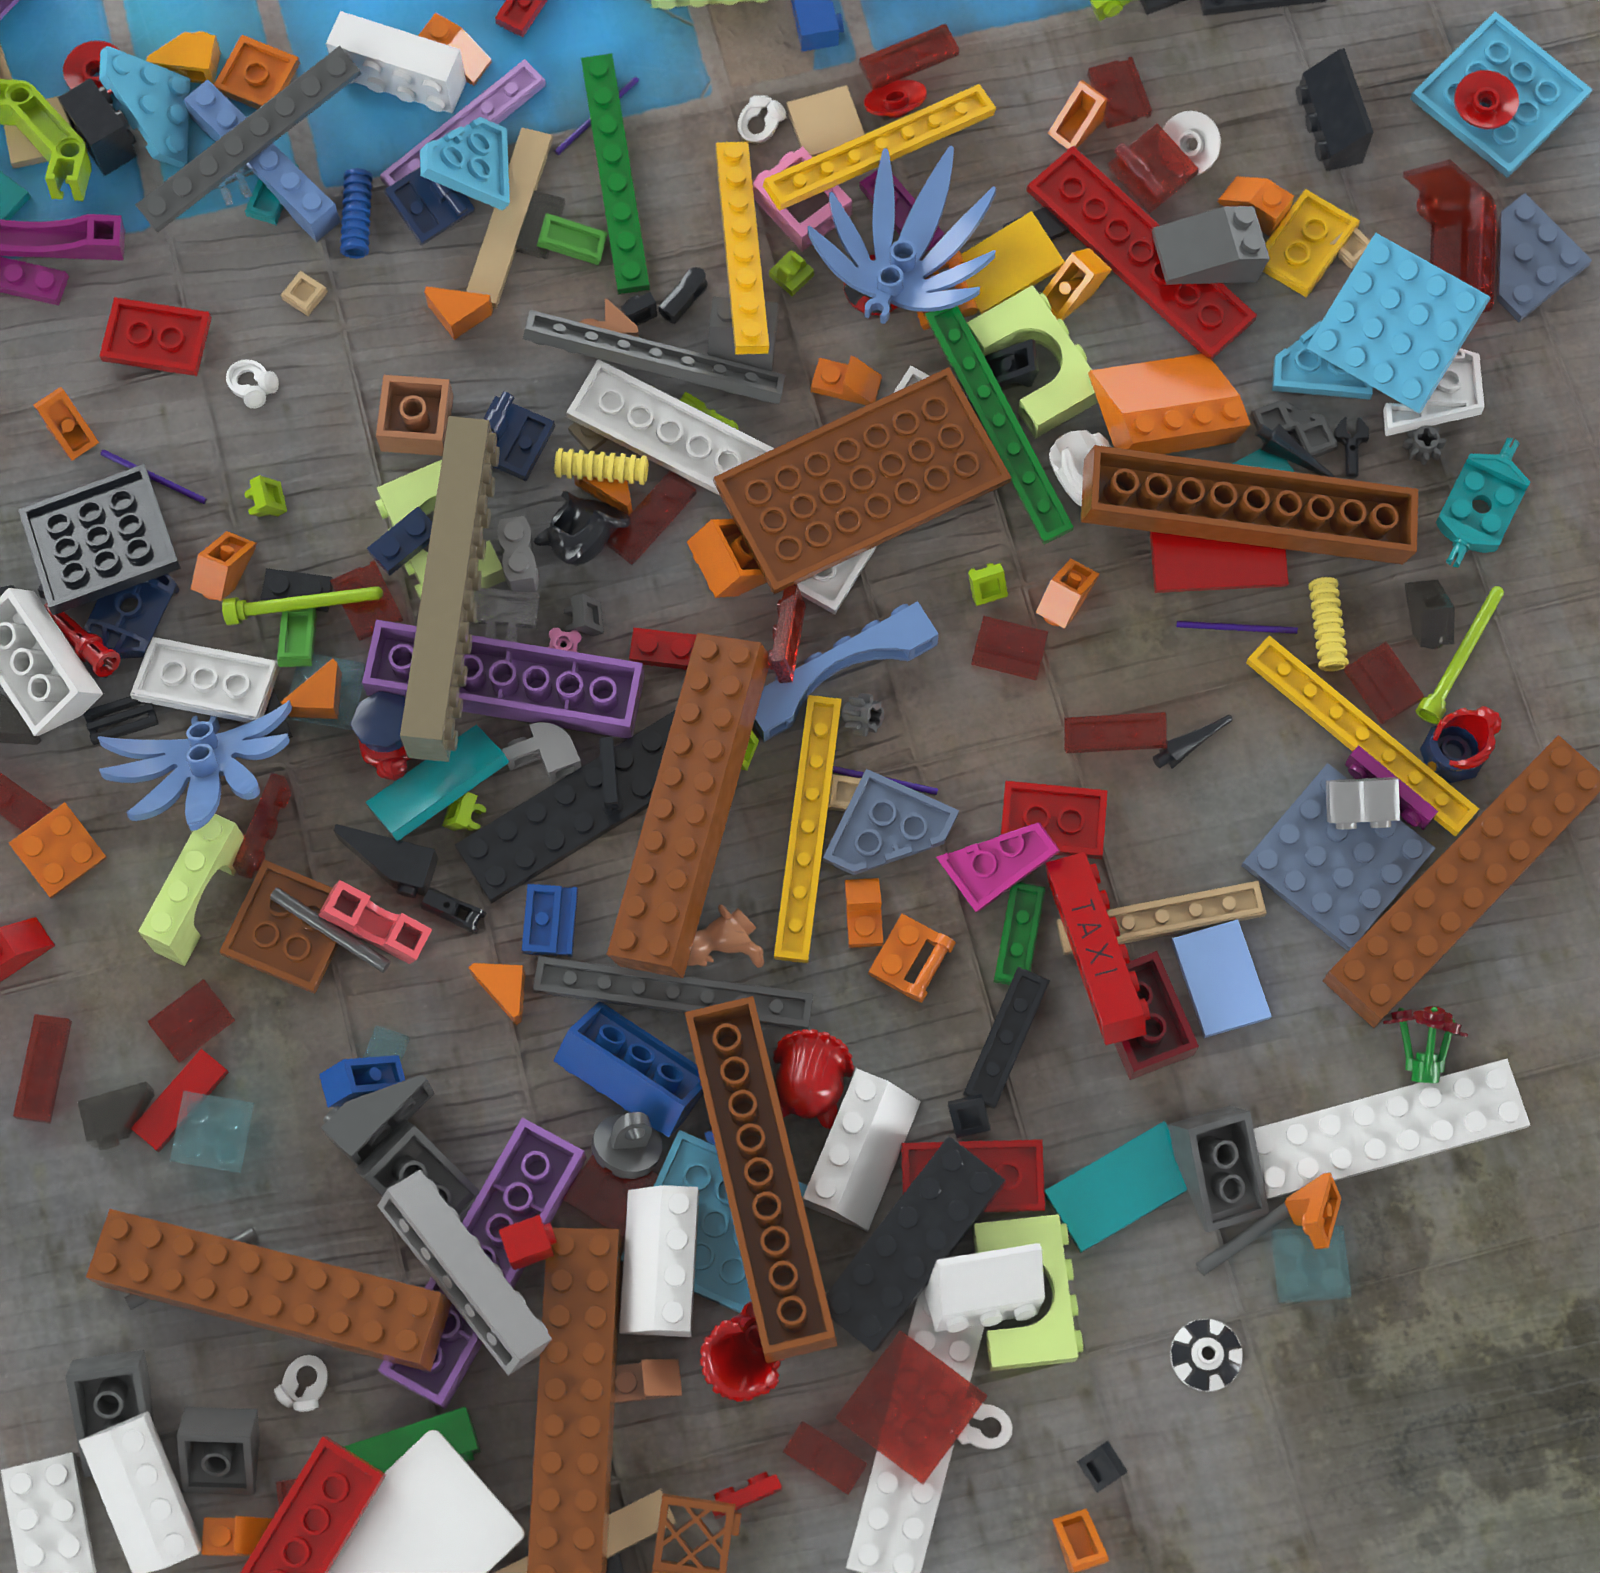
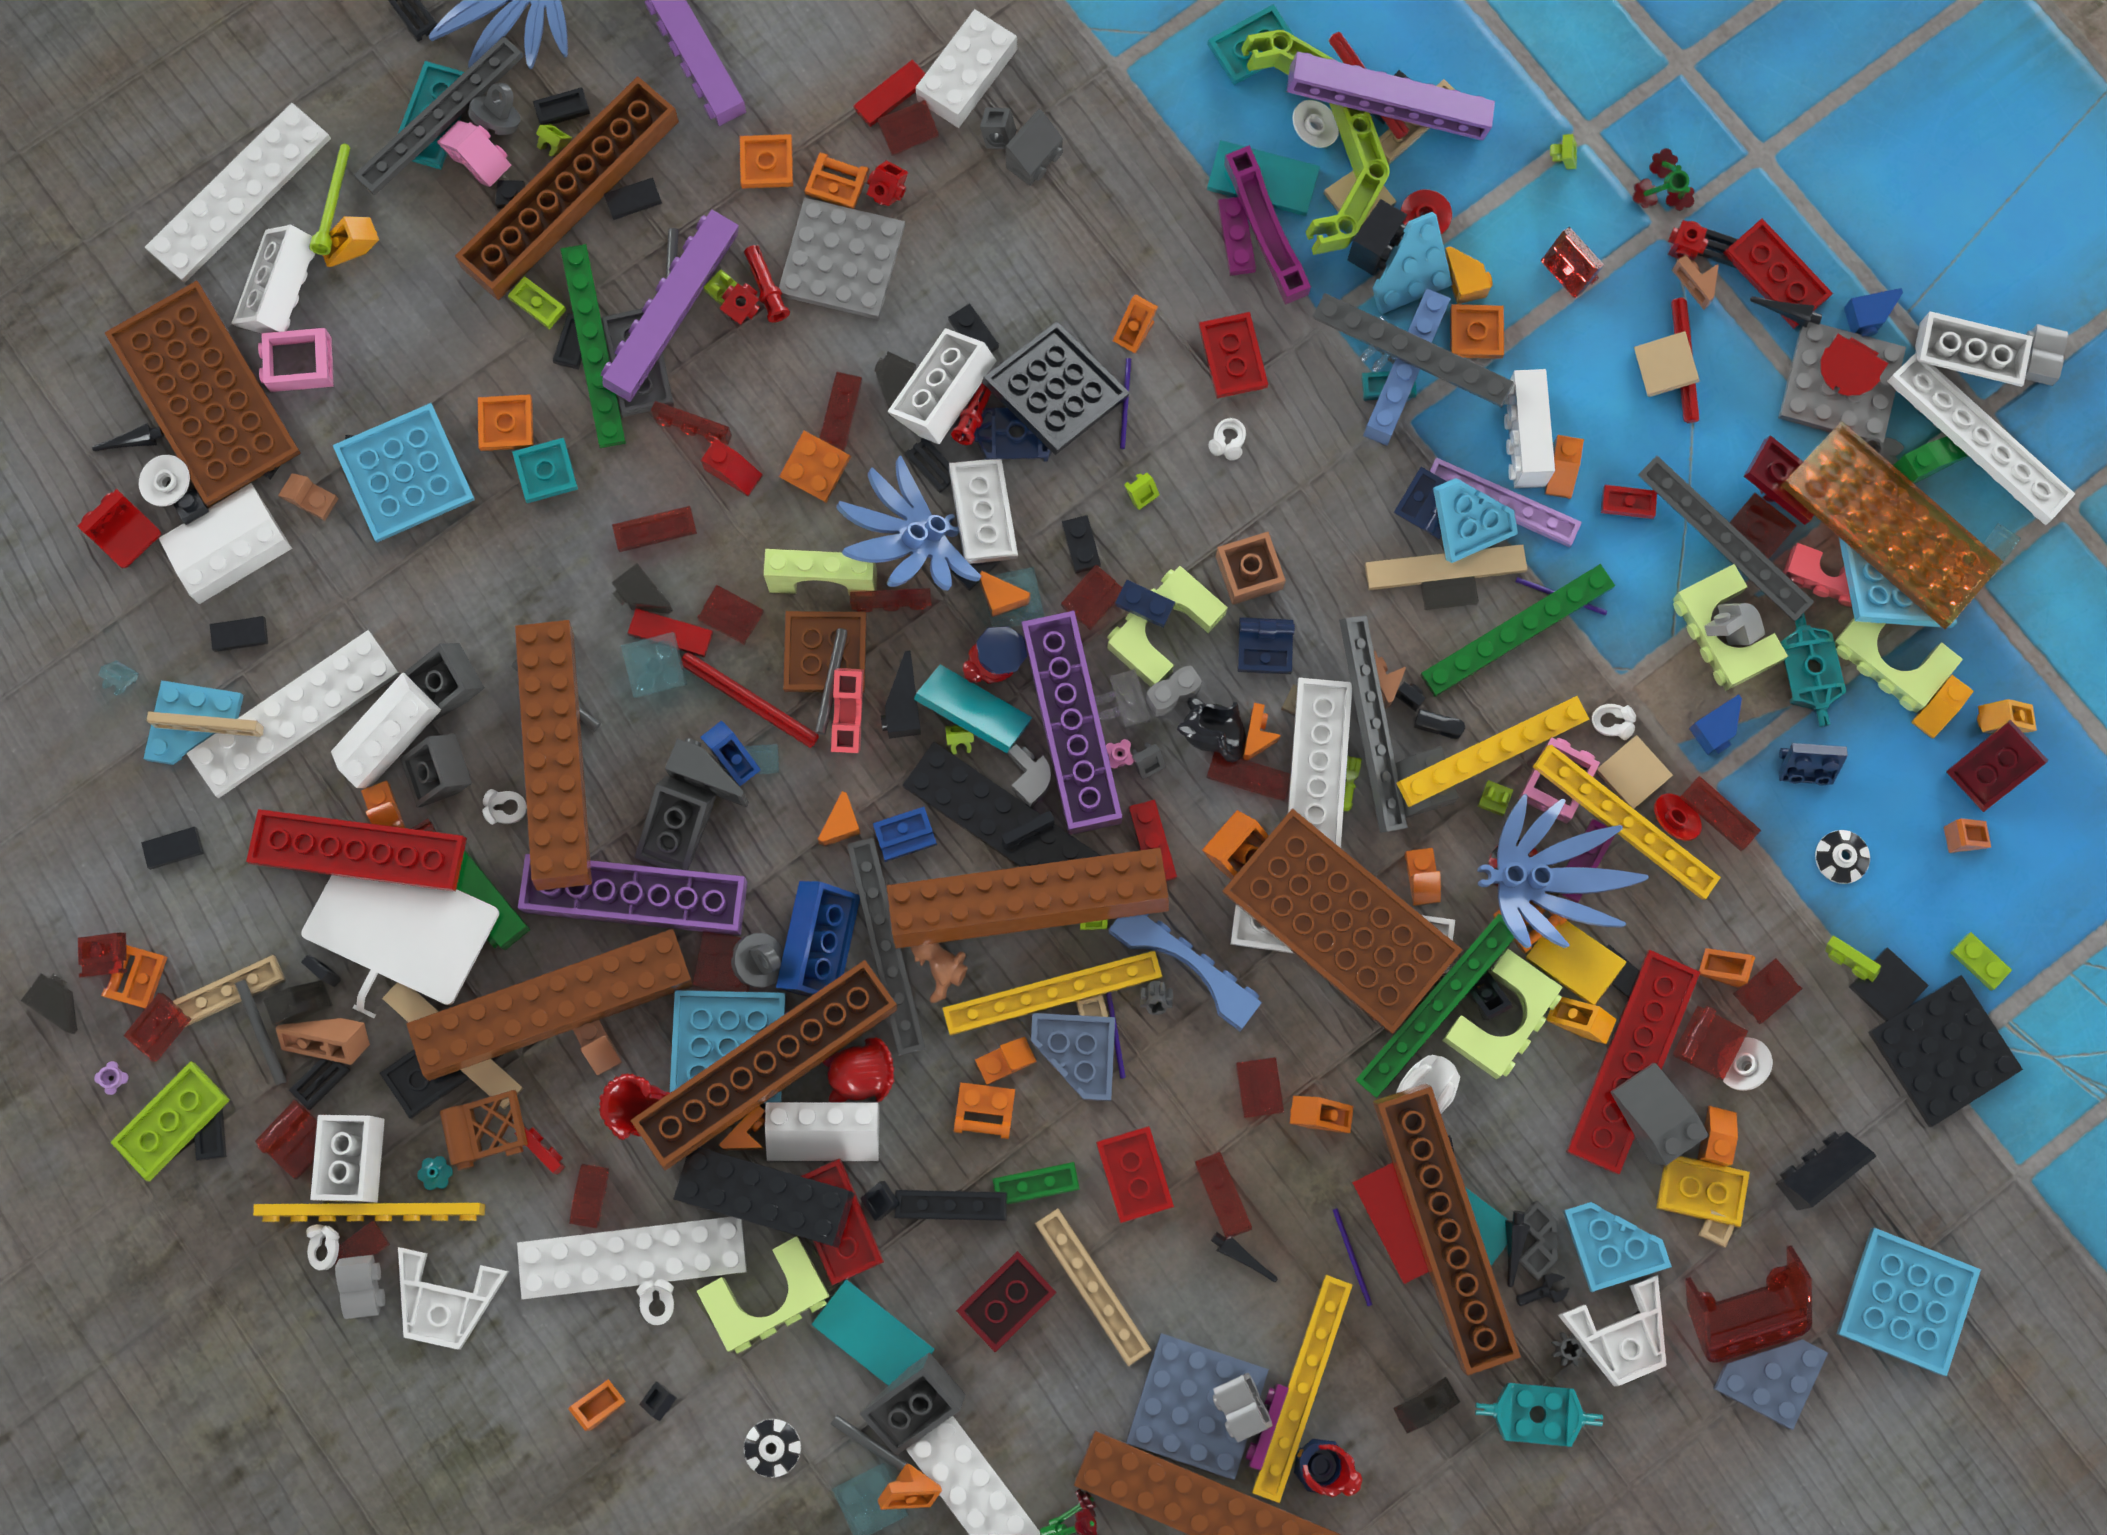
camera: 65 degrees right, 5 degrees up
orange slope [191,531,257,601] -> none
lime piece [222,586,383,625] -> none
bright green tile [277,608,317,667] -> none
tan tile [281,271,328,316] -> none
blue piece [340,168,373,259] -> none
light grey brick [377,1170,552,1376] -> none
dark tan brick [400,416,500,762] -> none
black bar [421,887,487,934] -> none
orange slope [425,286,493,340] -> none
red brick [499,1215,557,1270] -> none
bright green tile [537,213,608,265] -> none
light yellow piece [554,448,649,485] -> none
white slope [619,1185,699,1337] -> none
clear red plate [768,584,806,683] -> none
clear red plate [835,1330,988,1485] -> none
white slope [924,1243,1045,1332] -> none
dark pink wing [936,823,1060,913] -> none
lime tile [968,563,1008,606] -> none
red brick [1045,852,1150,1046] -> none
orange slope [1088,354,1251,454] -> none
light blue tile [1171,919,1272,1038] -> none
medium azure plate [1306,232,1491,414] -> none
light yellow piece [1308,577,1349,672] -> none
clear red plate [1344,642,1424,725] -> none
lime piece [1416,586,1504,724] -> none
red dish [1454,70,1519,129] -> none
none -> red axle [680,652,819,748]
none -> orange slope [719,1106,765,1151]

